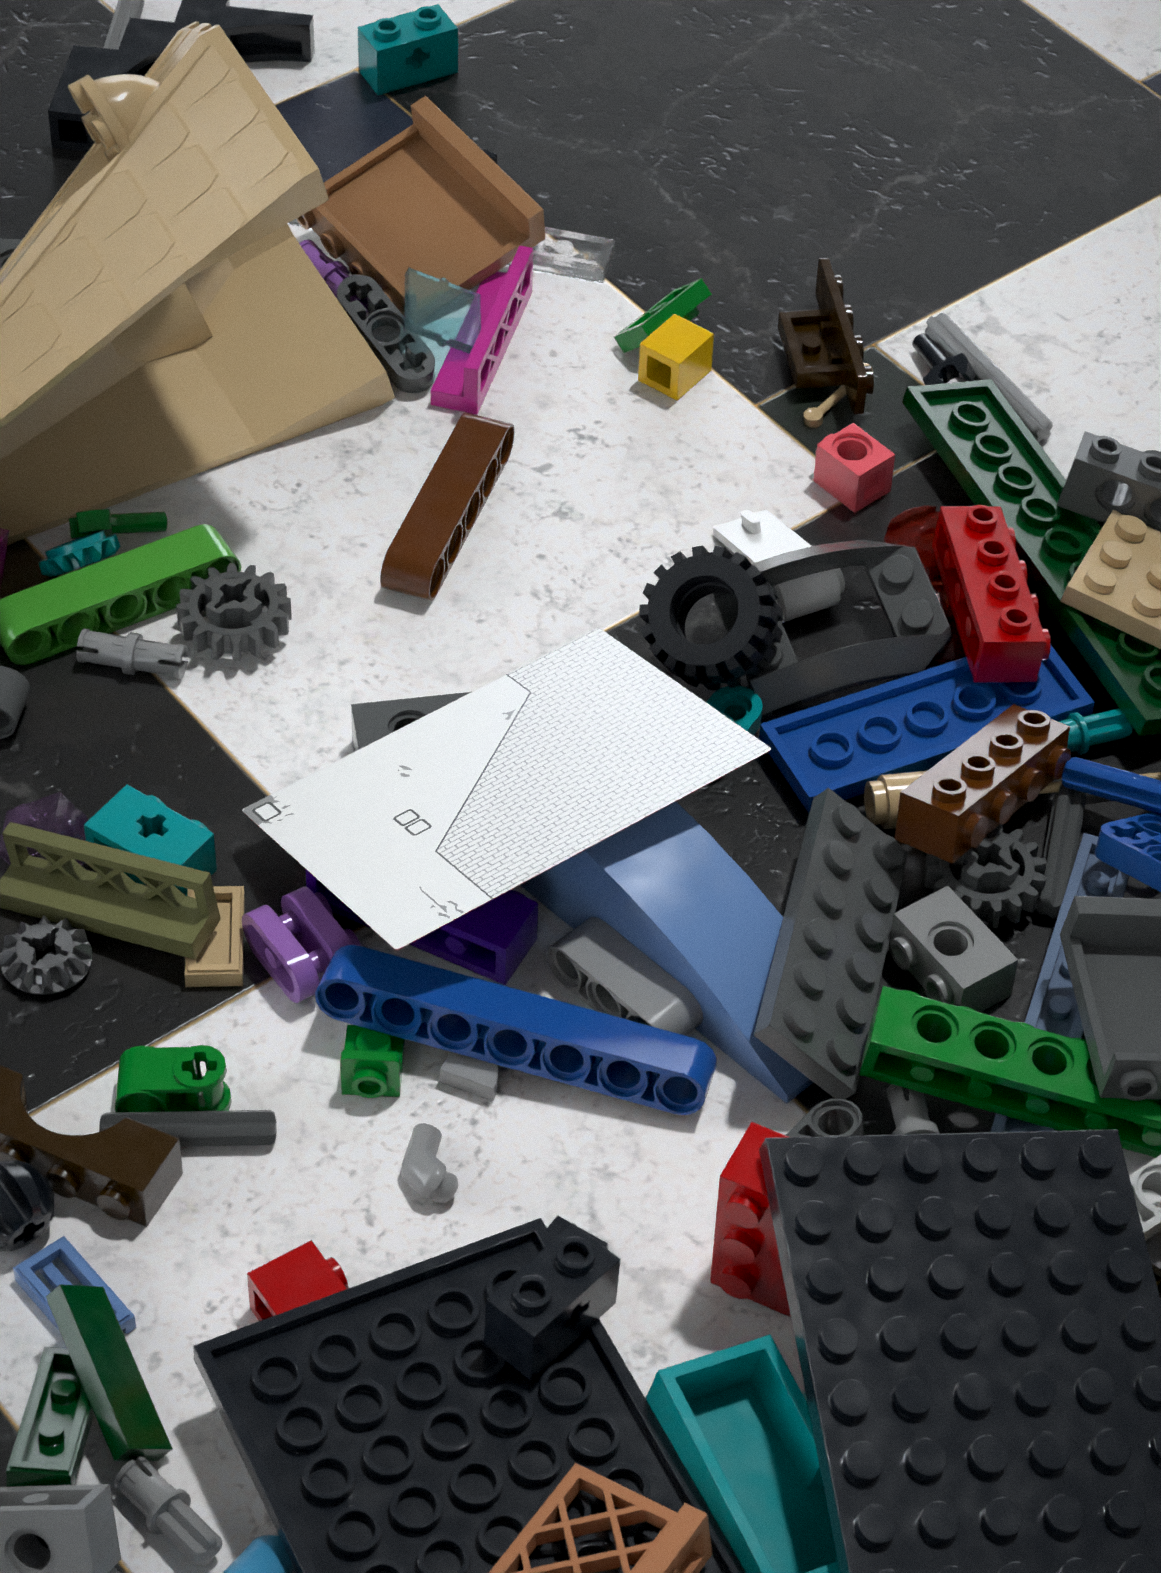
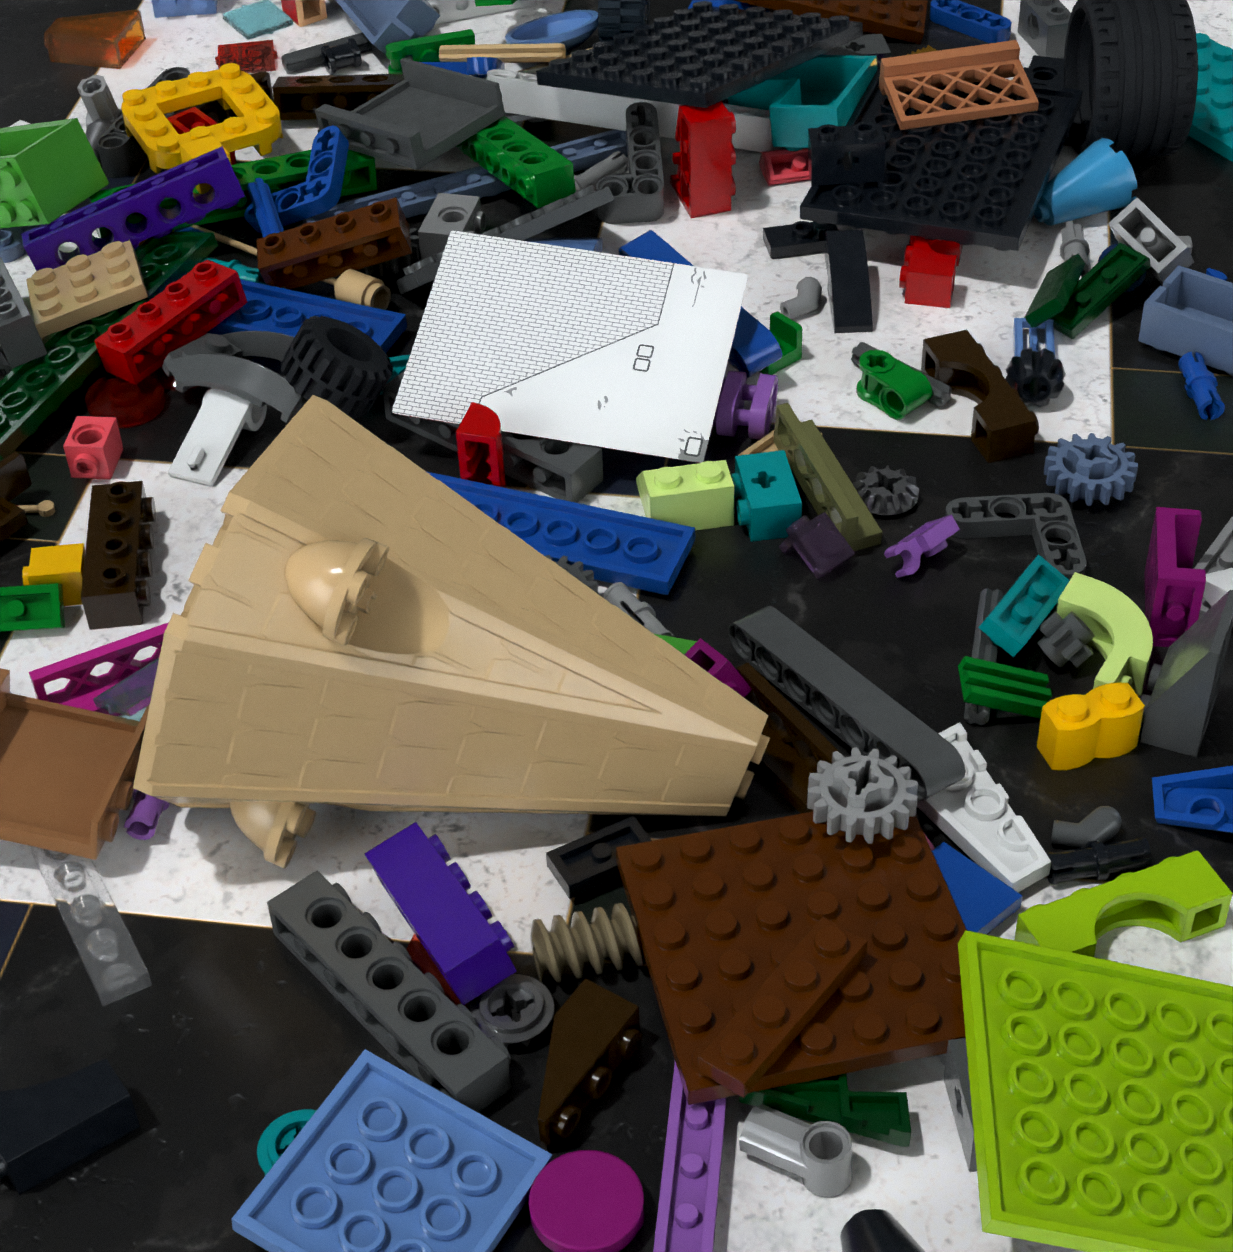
camera: 130 degrees left, 5 degrees down
none -> dark brown brick [81,481,156,630]
none -> blue plate [426,471,695,595]
none -> red brick [456,402,506,488]
none -> yellowish green slope [636,460,734,531]
none -> black slope [825,230,873,333]

